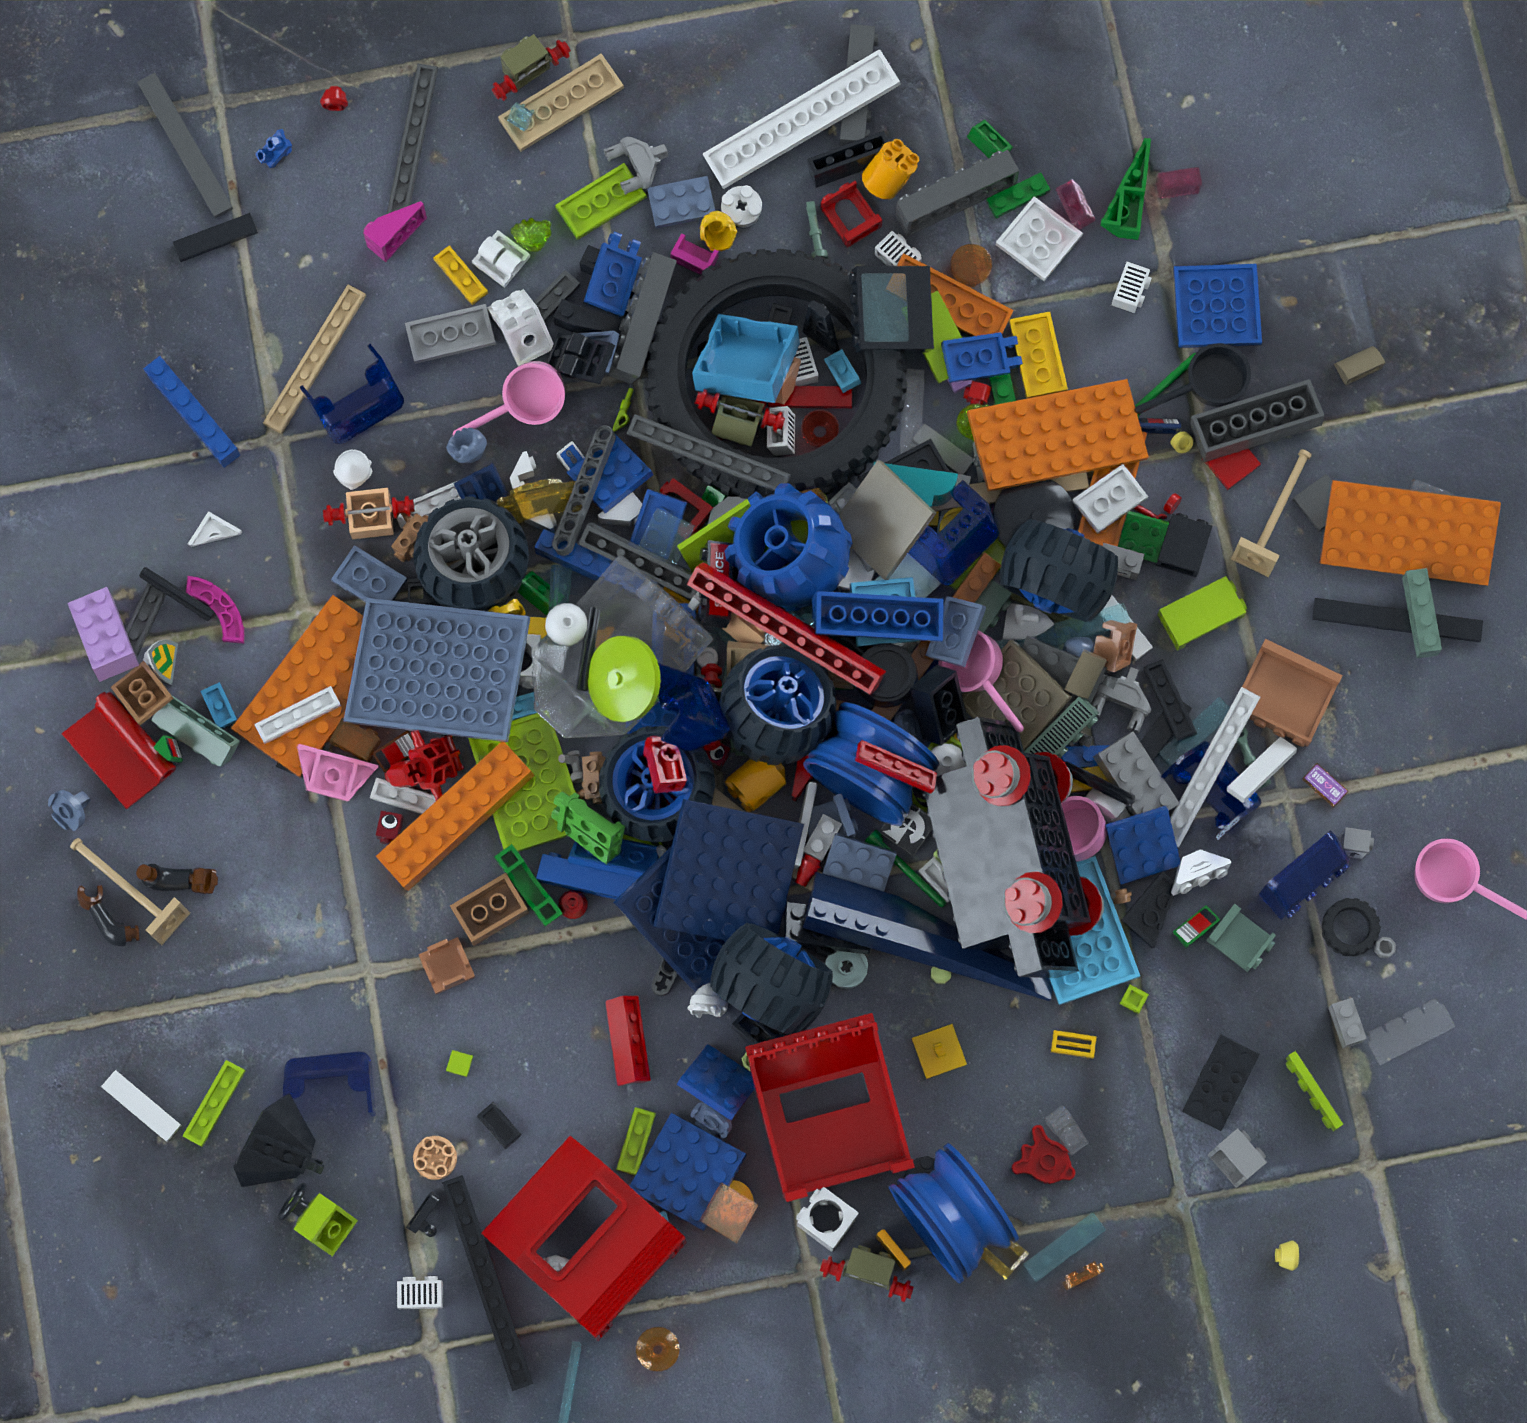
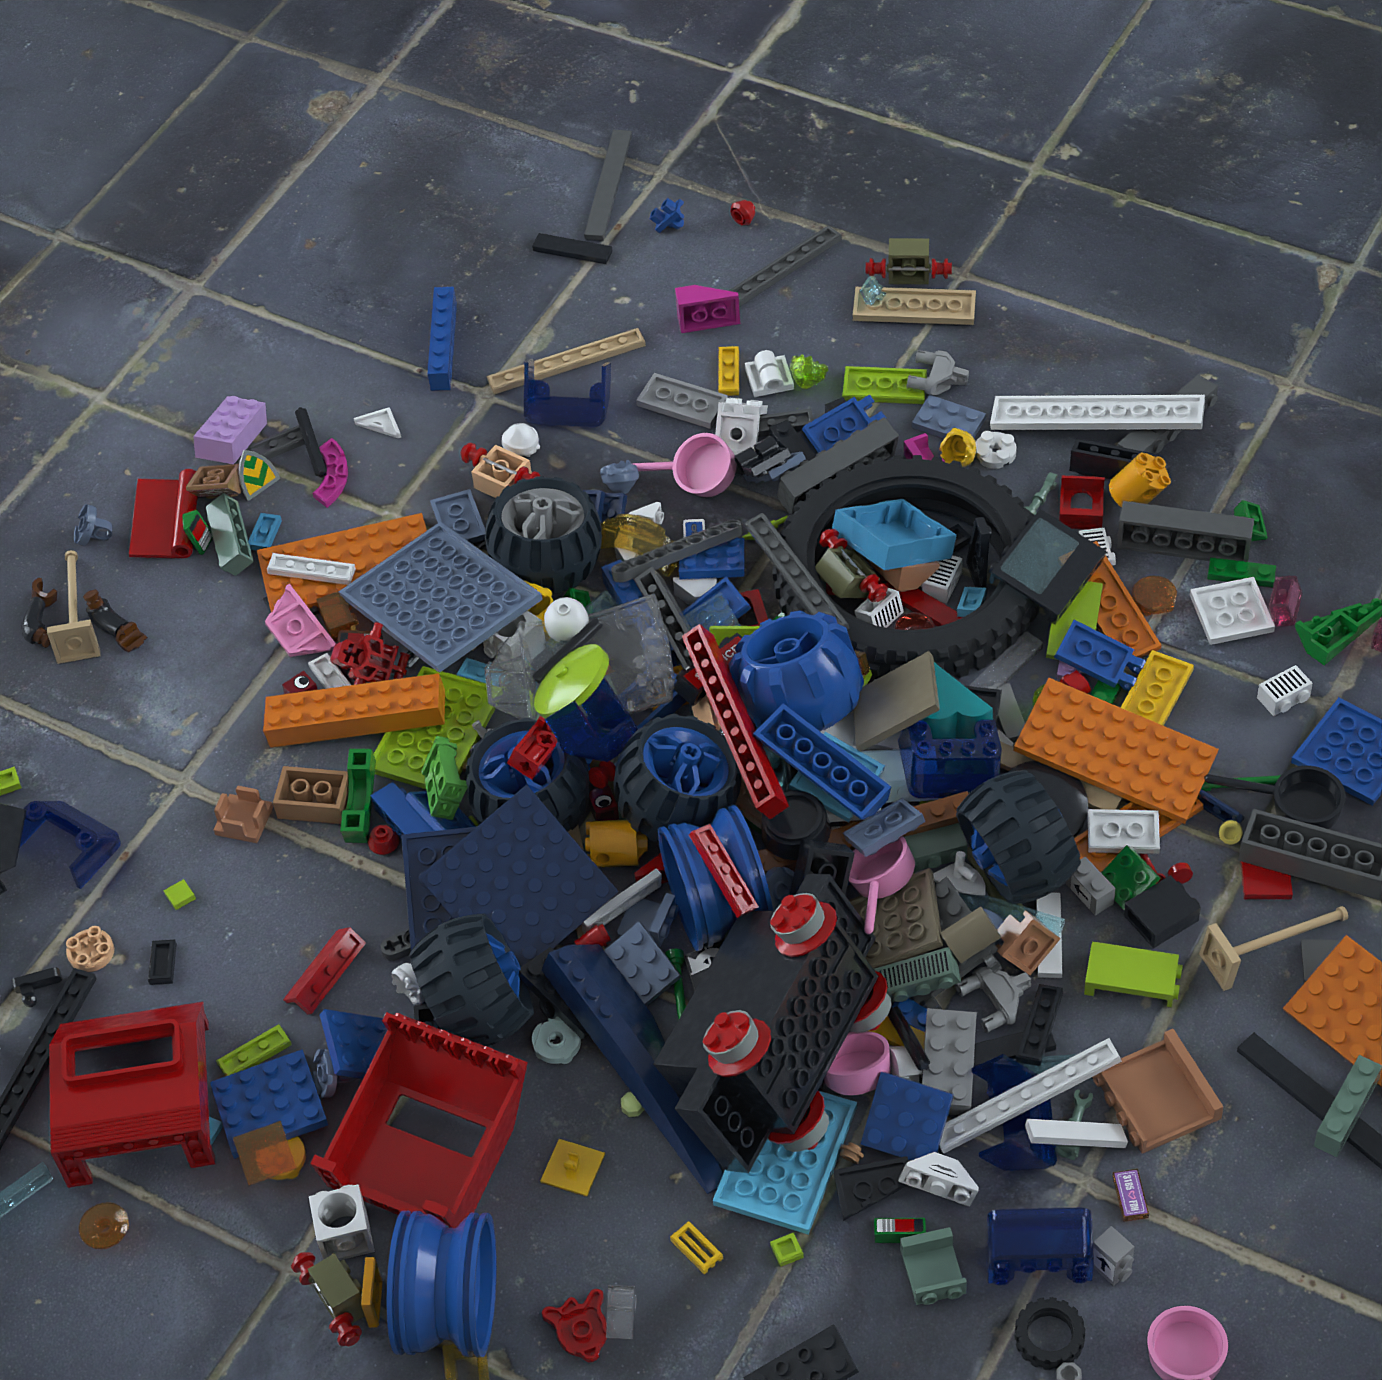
camera: 45 degrees right, 25 degrees down
white plate [803,814,842,862] -> none

